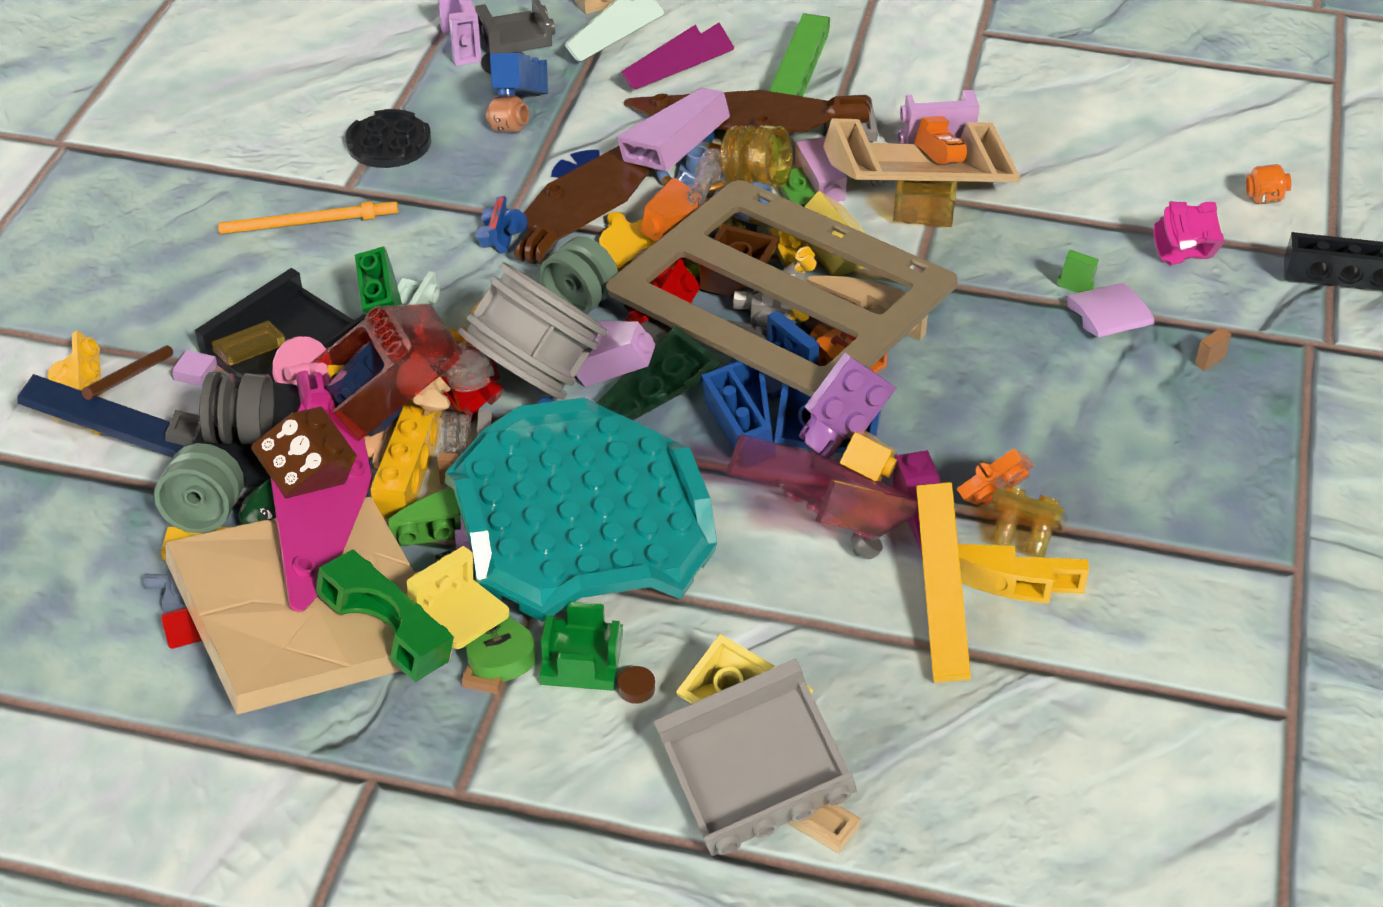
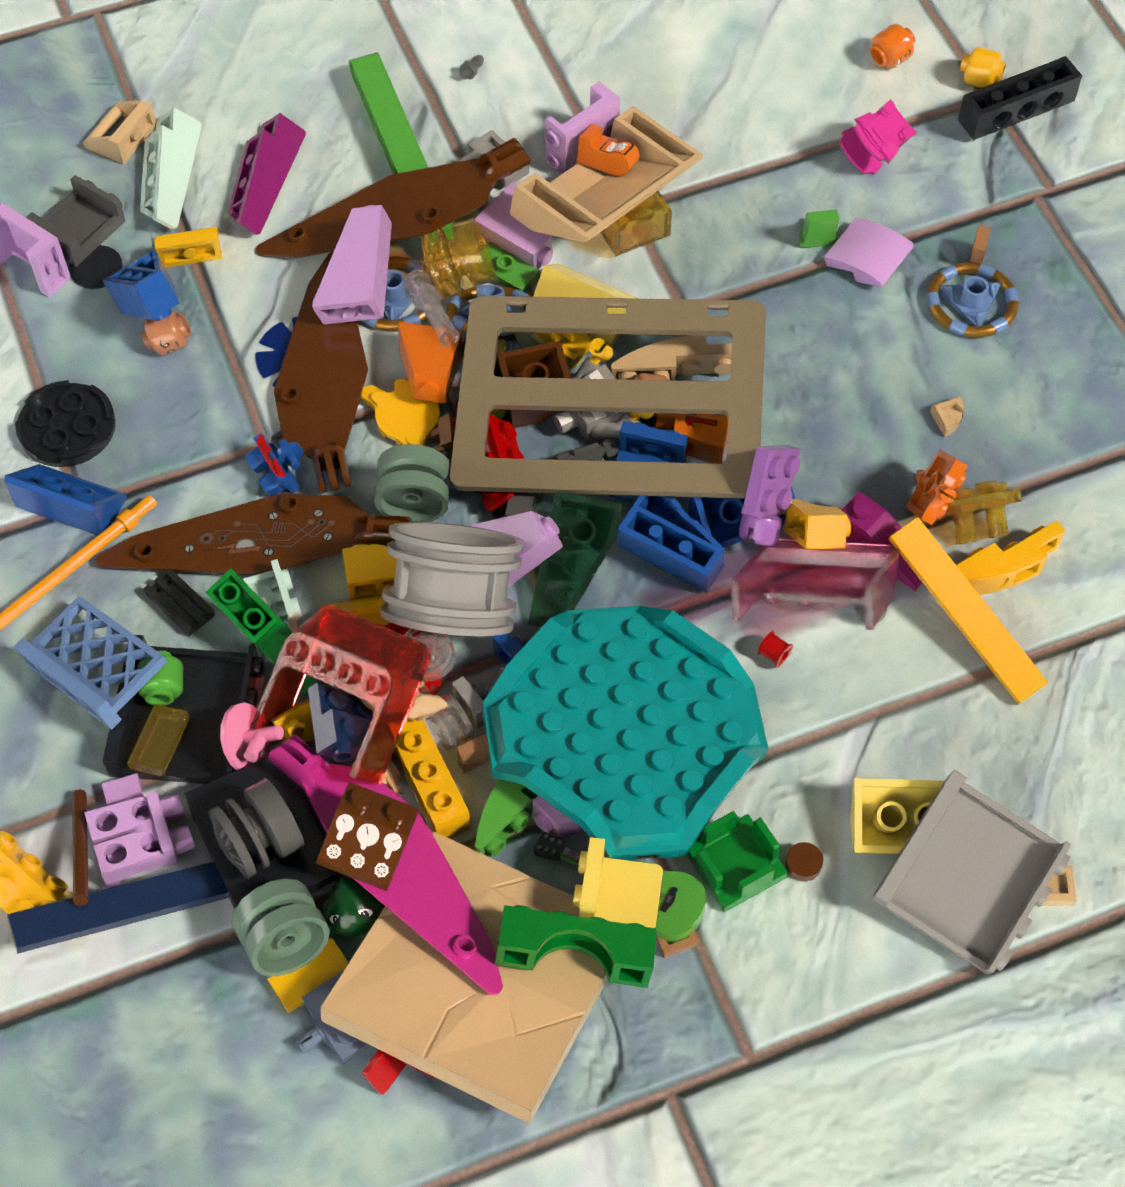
camera: 35 degrees left, 15 degrees up
dark grey tile [165,410,200,446] -> none
none -> blue slope [4,464,127,535]
none -> medium blue fence [13,596,168,730]
none -> lavender hips [84,791,195,889]
none -> reddish brown wing [96,493,412,575]
none -> bright green head [137,650,184,706]
none -> pearl dark grey tile [143,569,216,636]
none -> yellow panel [154,227,223,268]
none -> dark grey piece [459,55,484,79]
none -> red axle [757,631,793,668]
none -> medium blue piece [926,262,1019,338]
none -> tan tile [930,396,964,437]
none -> yellow head [960,46,1006,88]

